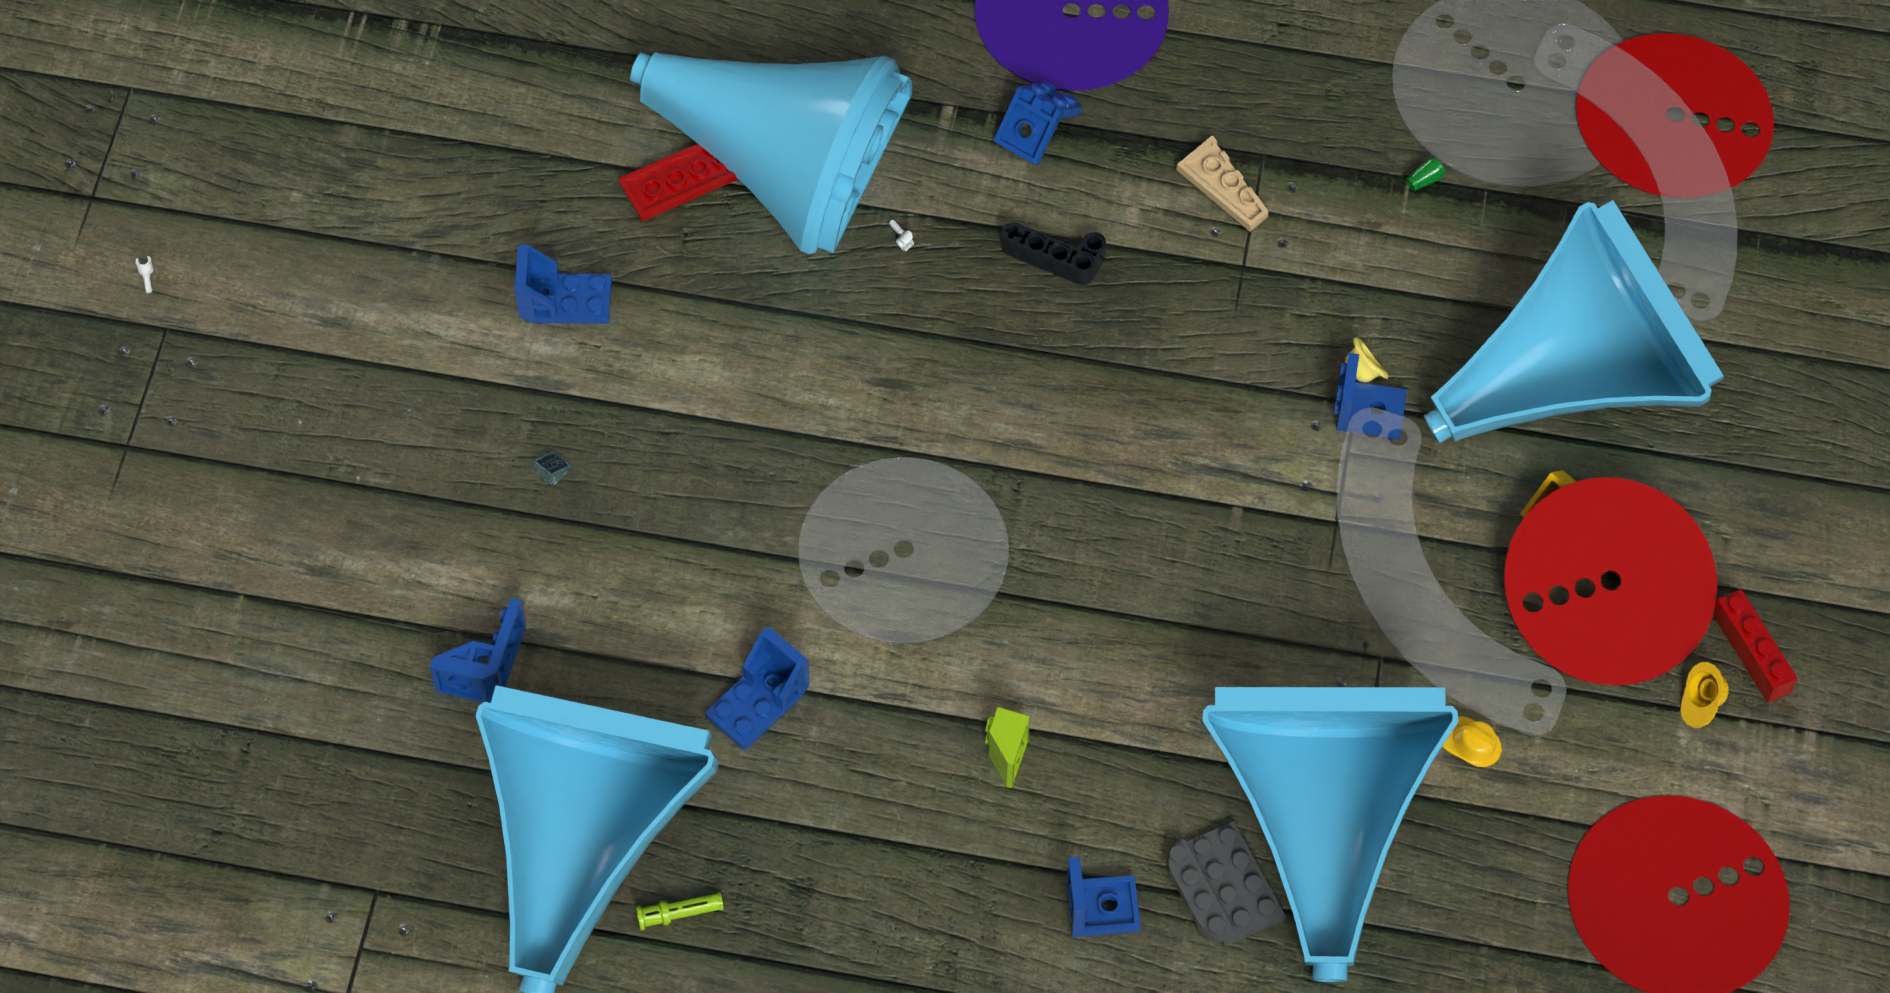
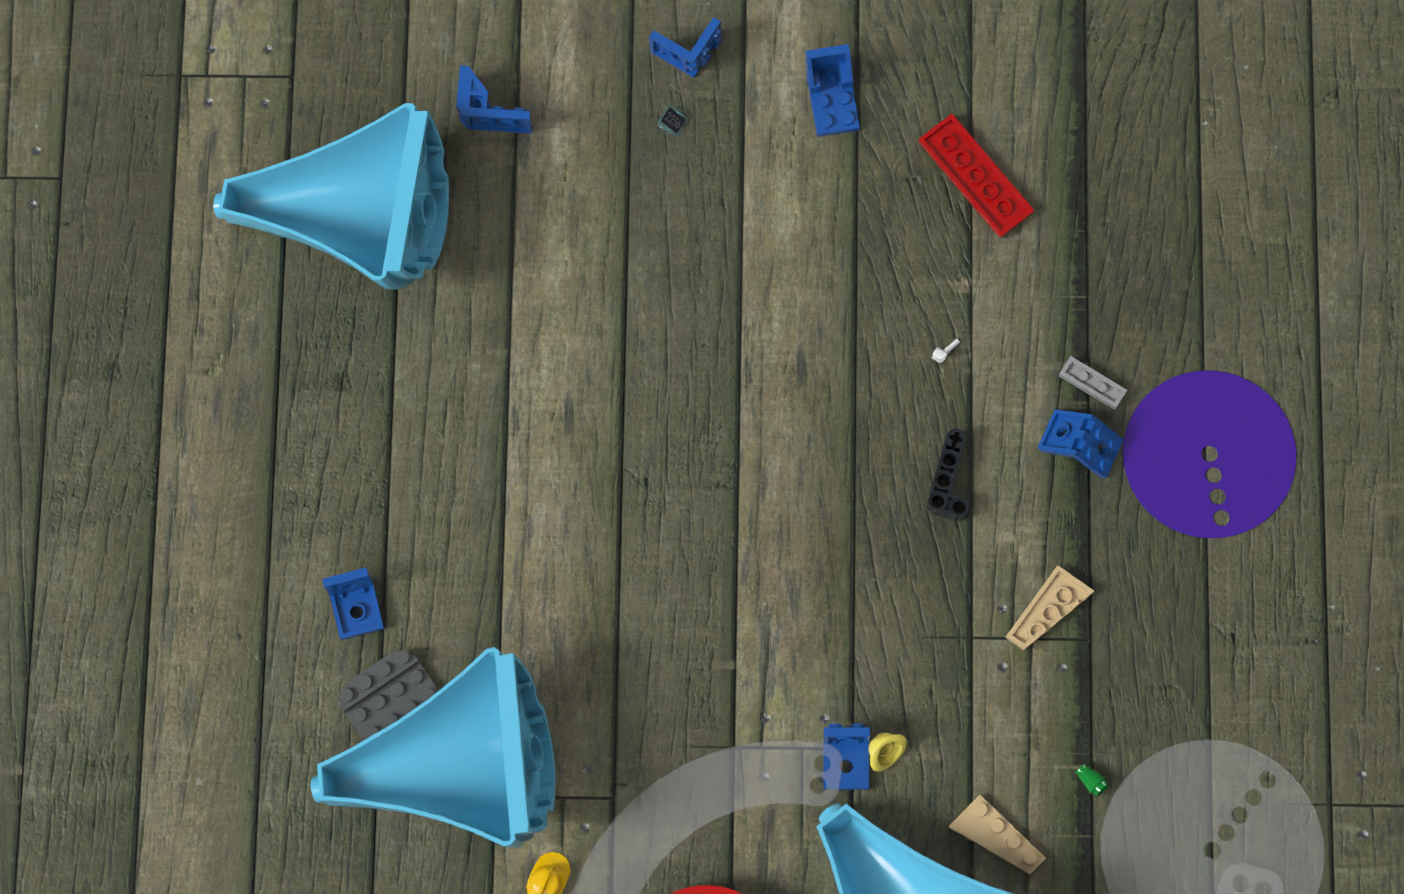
camera: 85 degrees right, 15 degrees up
medium azure piece [630,52,912,254] -> none
lime pin [635,892,724,931] -> none
blue bracket [705,626,810,751] -> none
clear piece [798,457,1009,644] -> none
lime slope [985,707,1030,788] -> none
none -> blue bracket [649,17,723,78]
none -> tan wing [948,795,1046,875]
none -> light grey plate [1059,356,1127,410]

